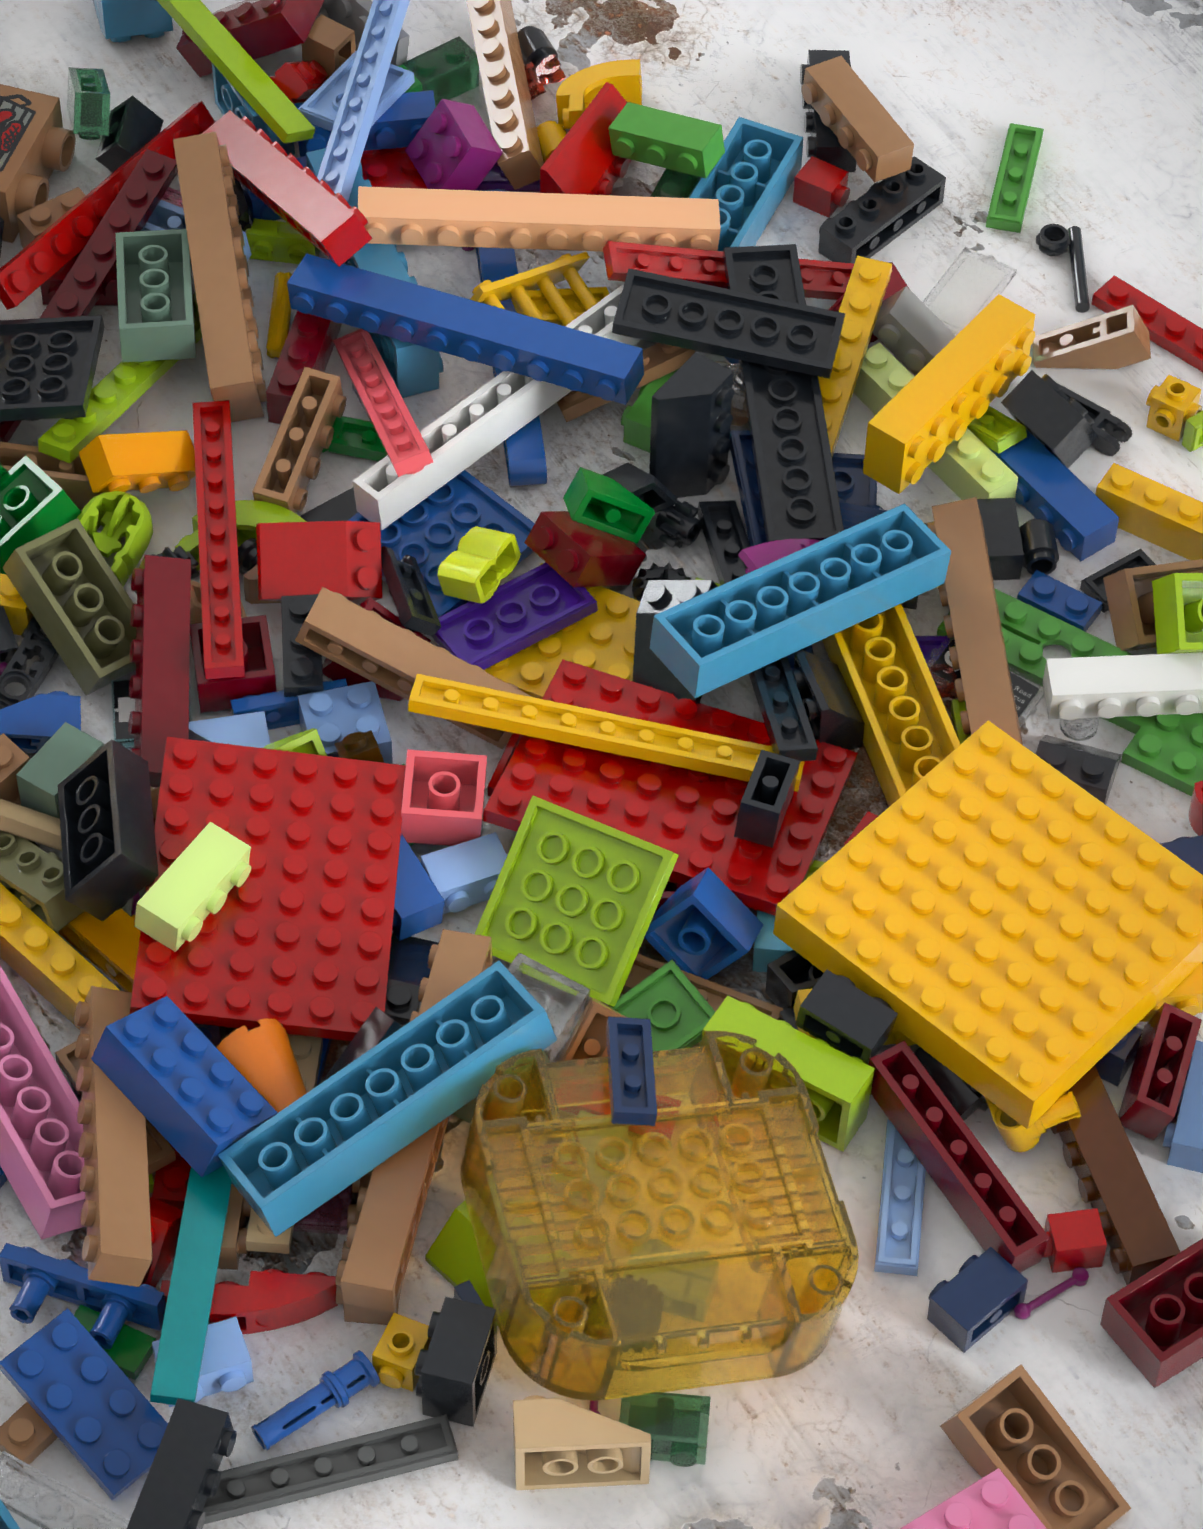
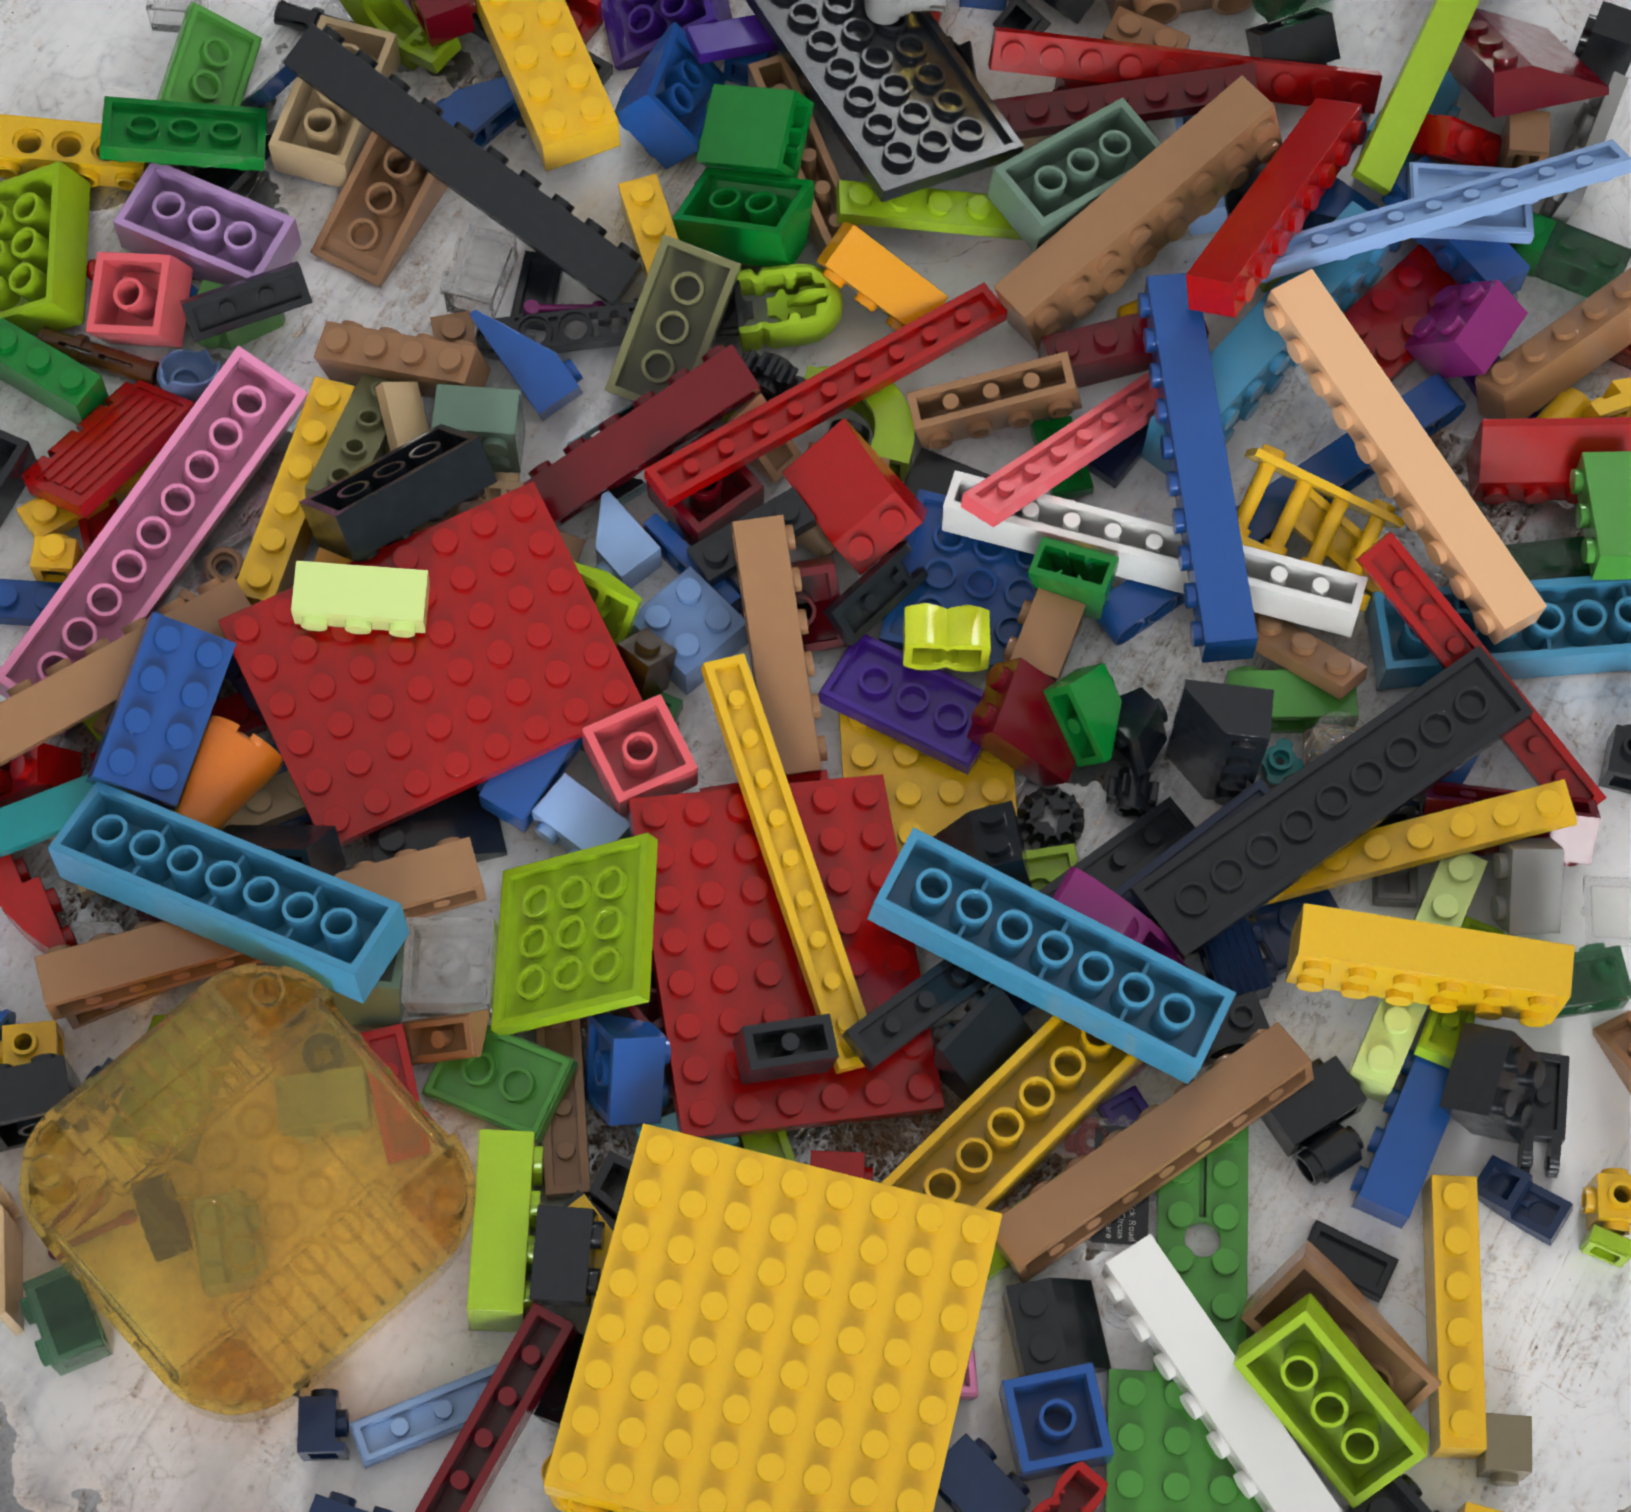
camera: 60 degrees right, 15 degrees up
dark blue plate [606,1017,657,1126] -> none
black plate [612,268,845,379] -> none
blue plate [1017,570,1103,632] -> none
none -> medium nougat plate [203,547,244,582]
none -> dark blue brick [297,1388,350,1461]
none -> blue brick [998,1362,1114,1482]
none -> medium nougat brick [1003,587,1086,682]
none -> green torso [1028,536,1119,619]
none -> flat silver tile [1372,866,1418,908]
none -> dark blue slope [1477,1154,1573,1246]

